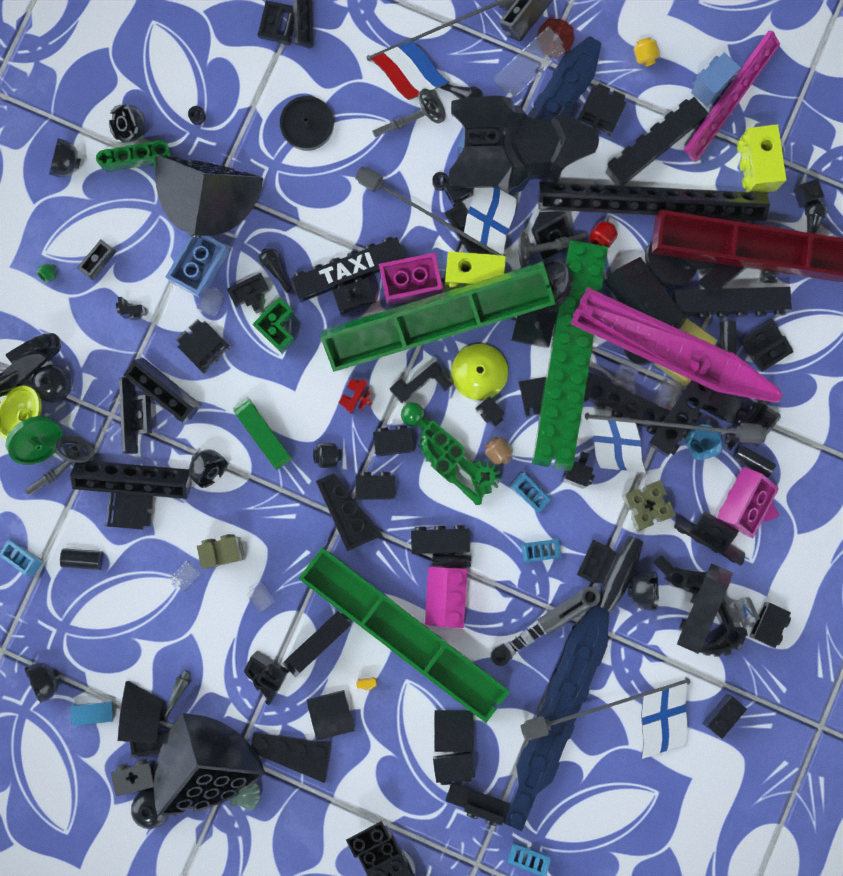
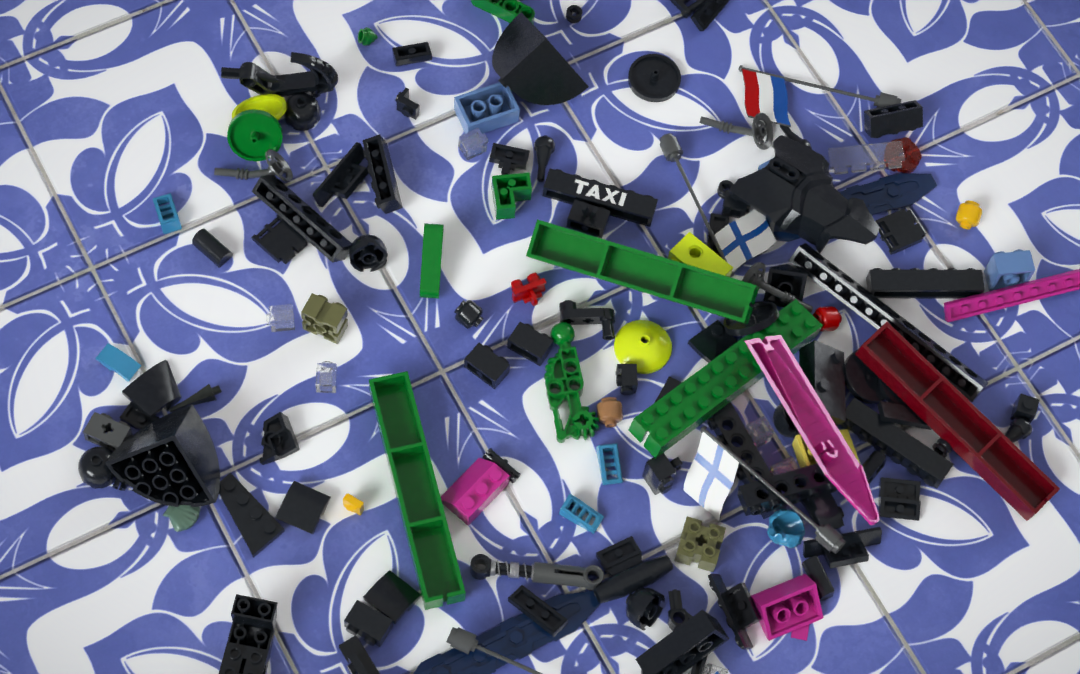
camera: 25 degrees right, 20 degrees down
black cylinder [24,663,60,704] -> none
black plate [176,319,231,374] -> none
black slope [282,611,351,678] -> none
black wing [316,473,383,552] -> none
dark pink slope [379,253,443,306] -> none
black brick [411,525,470,554] -> none
neon yellow piece [737,124,786,193] -> none
none -> black tile [508,585,568,637]

